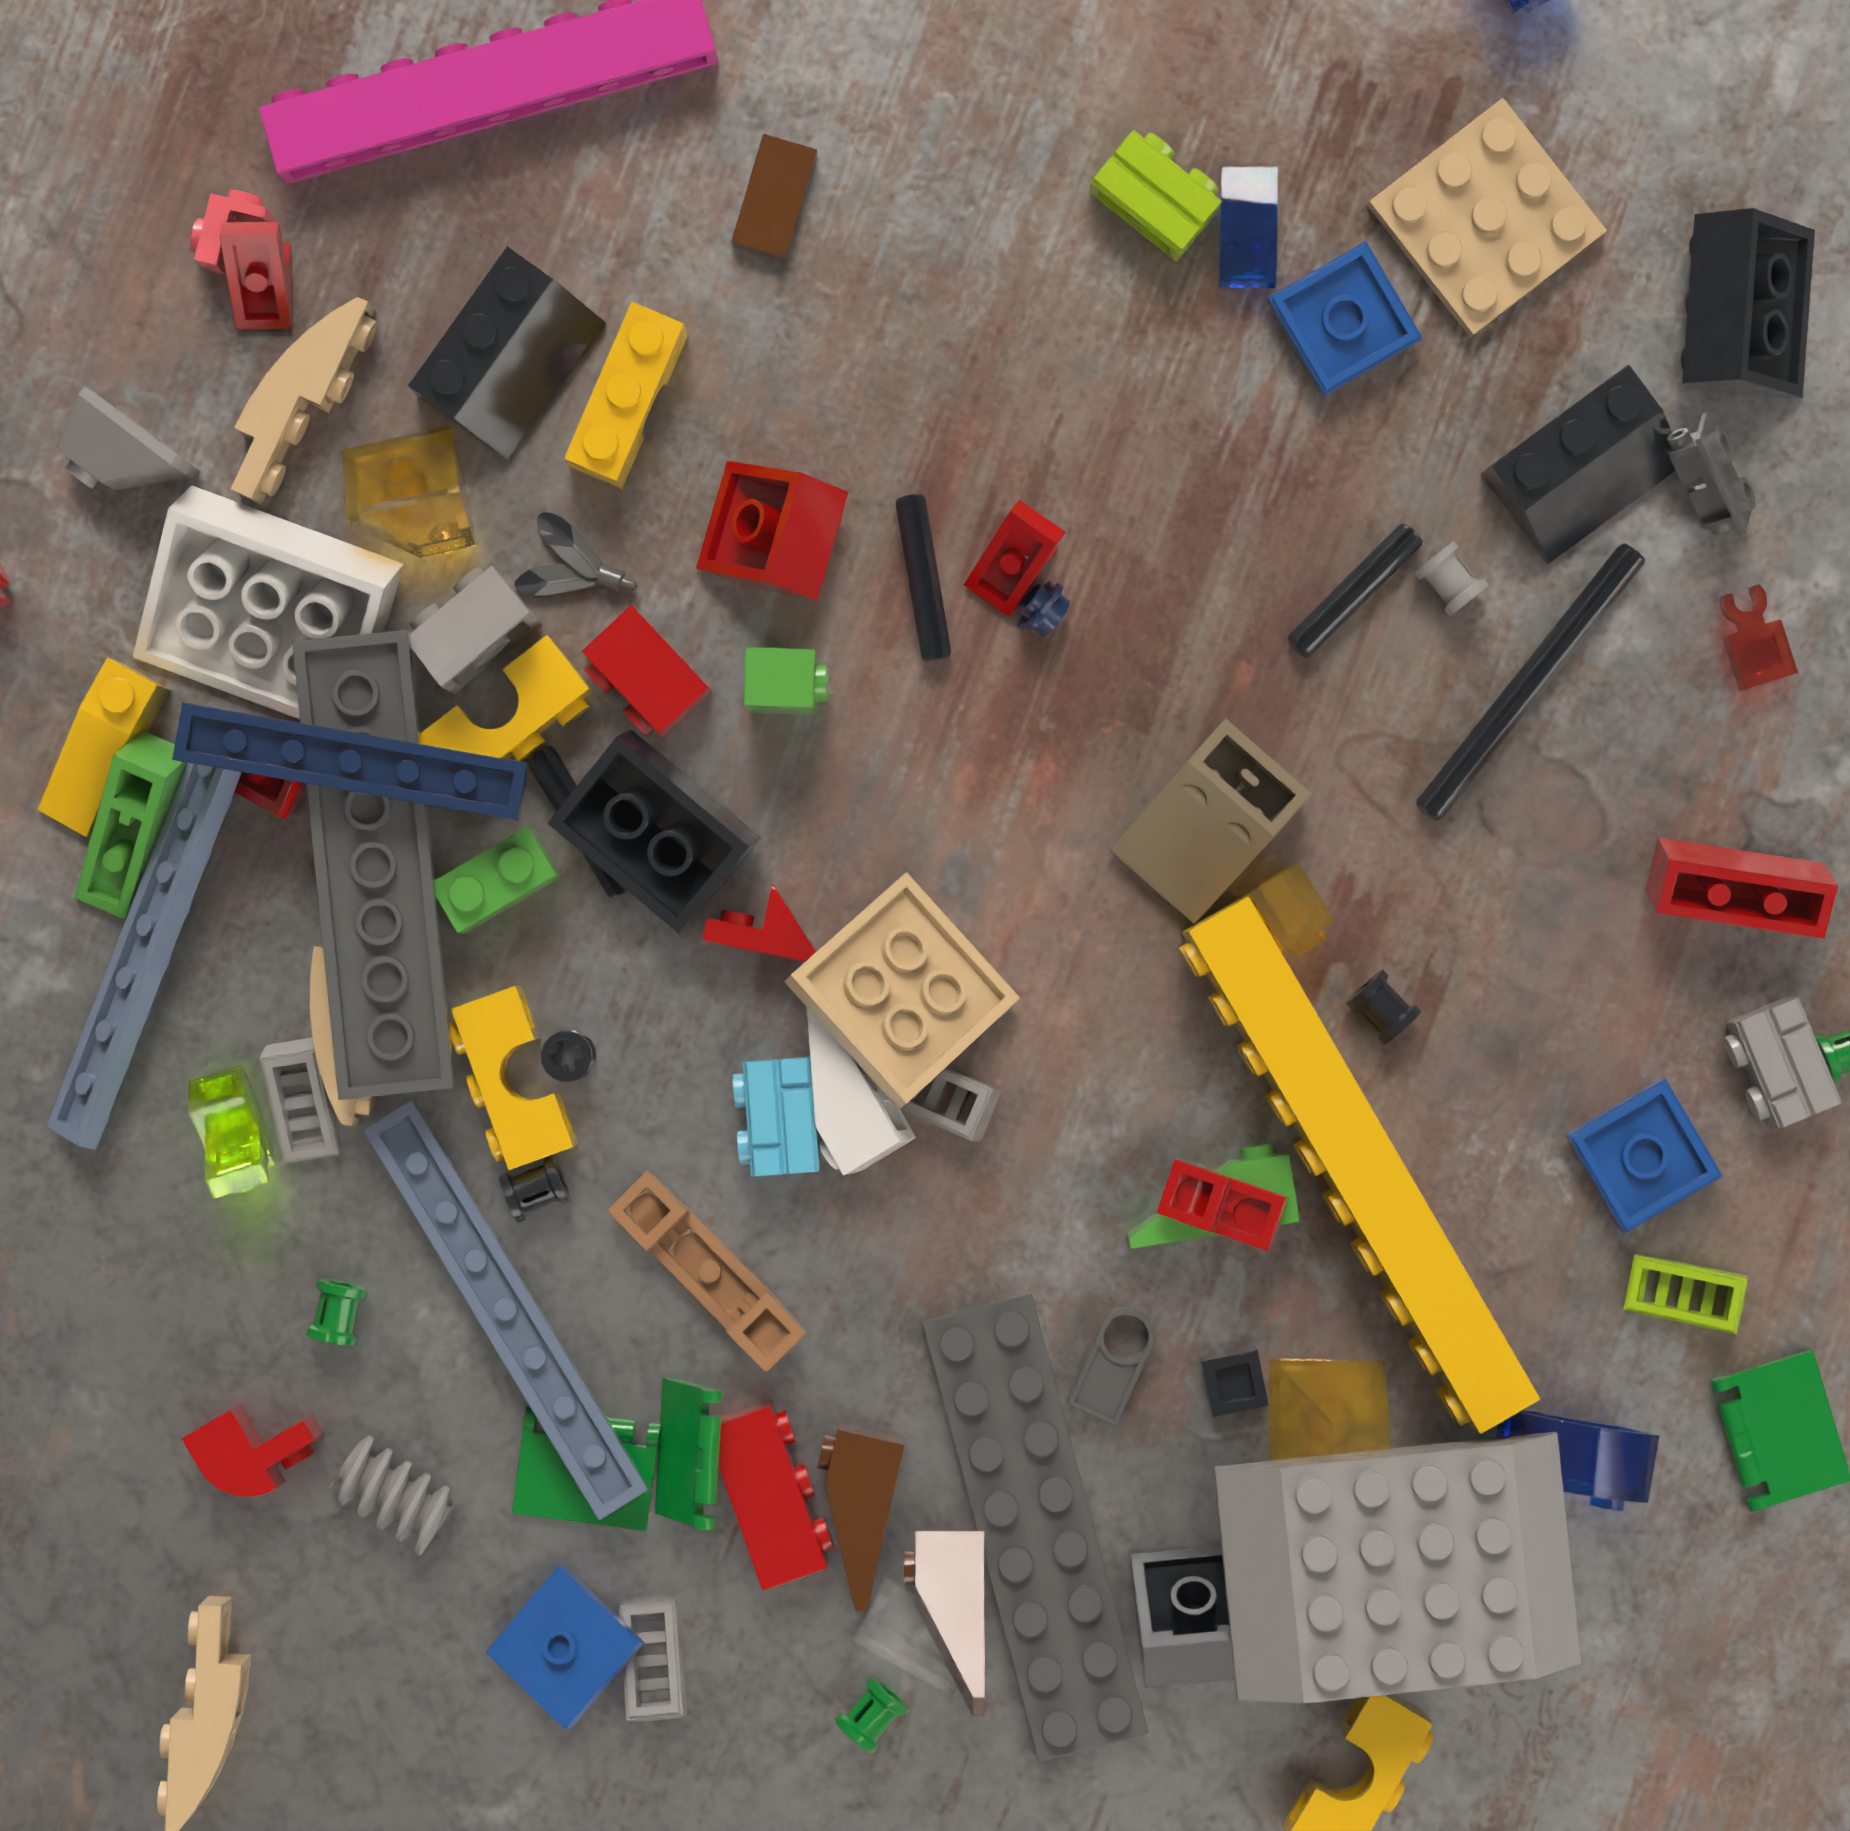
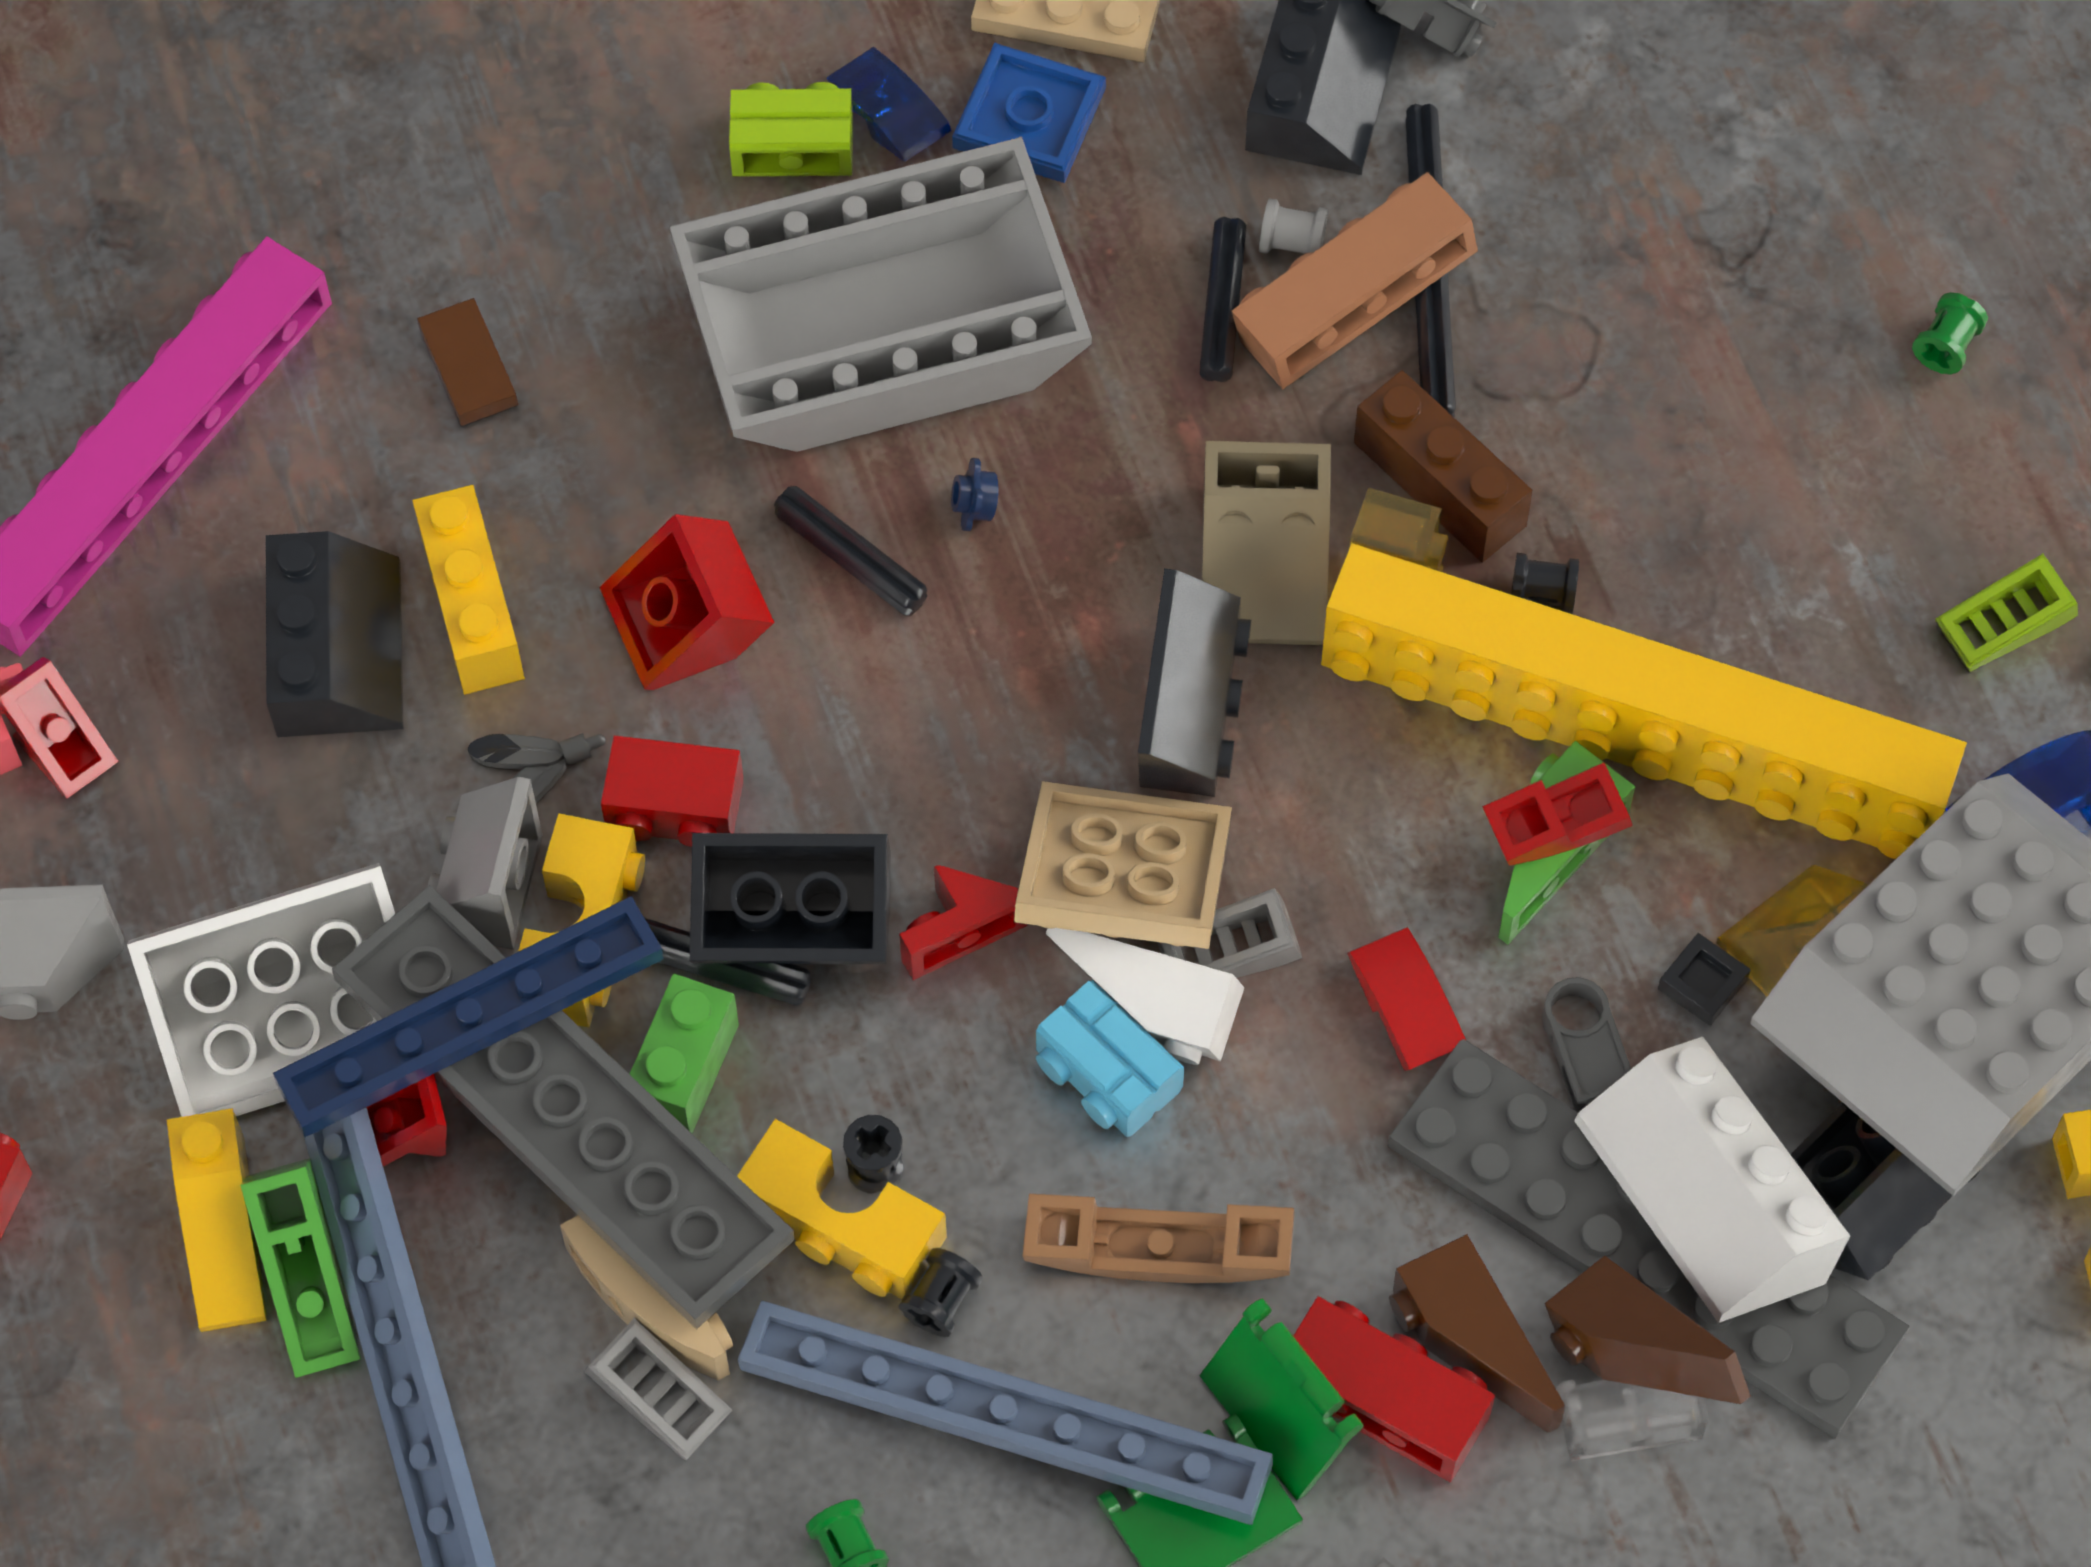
camera: 40 degrees left, 25 degrees down
clear neon green brick [188,1064,275,1198] -> none
tan slope [231,297,378,505] -> none
clear yellow slope [342,425,475,558] -> none
bright green brick [744,647,829,715] -> none
green bush [835,1676,910,1754] -> none
red slope [963,500,1066,617] -> none
blue plate [1564,1078,1723,1233] -> none
red brick [1645,837,1838,939] -> none
clear red plate [1719,584,1798,691] -> none
light grey brick [1723,997,1842,1129] -> none
none -> light grey slope [669,137,1092,452]
none -> slope [1138,568,1251,797]
none -> nougat brick [1232,172,1478,389]
none -> red slope [1347,927,1466,1071]
none -> reddish brown brick [1354,370,1533,563]
none -> white slope [1575,1037,1850,1323]

